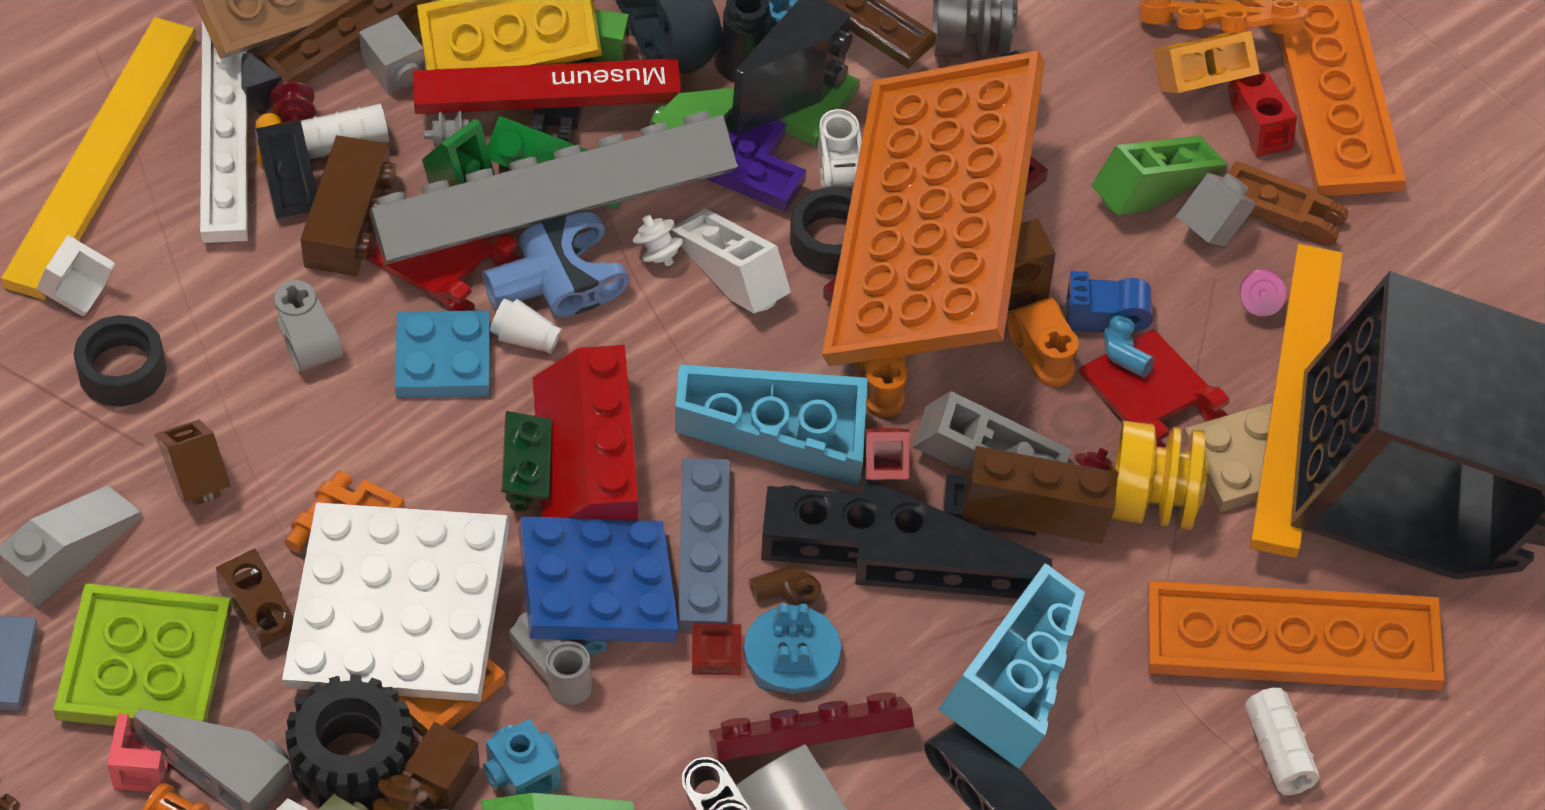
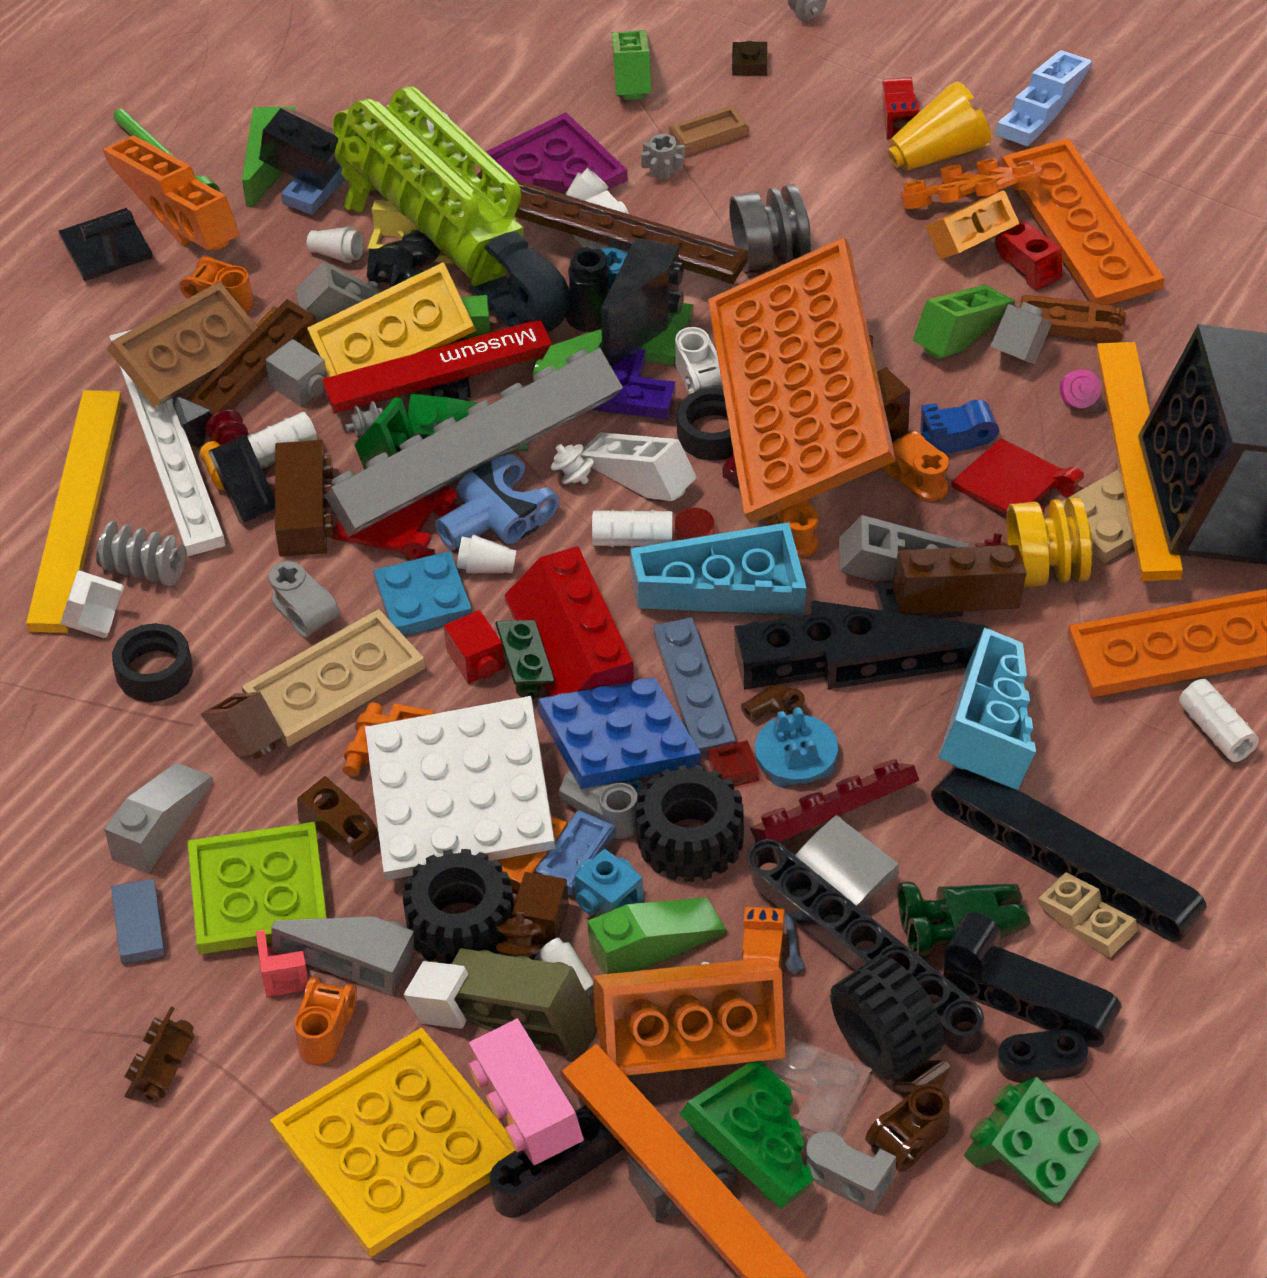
camera: 10 degrees left, 5 degrees down
leg [864,428,910,480] -> none
dark azure arm [1103,316,1154,378] -> none
none -> light grey piece [96,520,186,587]
none -> tan plate [242,609,425,747]
none -> red brick [443,610,505,684]
none -> medium blue plate [535,809,616,896]
none -> white axle [592,509,672,548]
none -> black tyre [636,765,744,882]
none -> clear red tile [675,508,714,540]

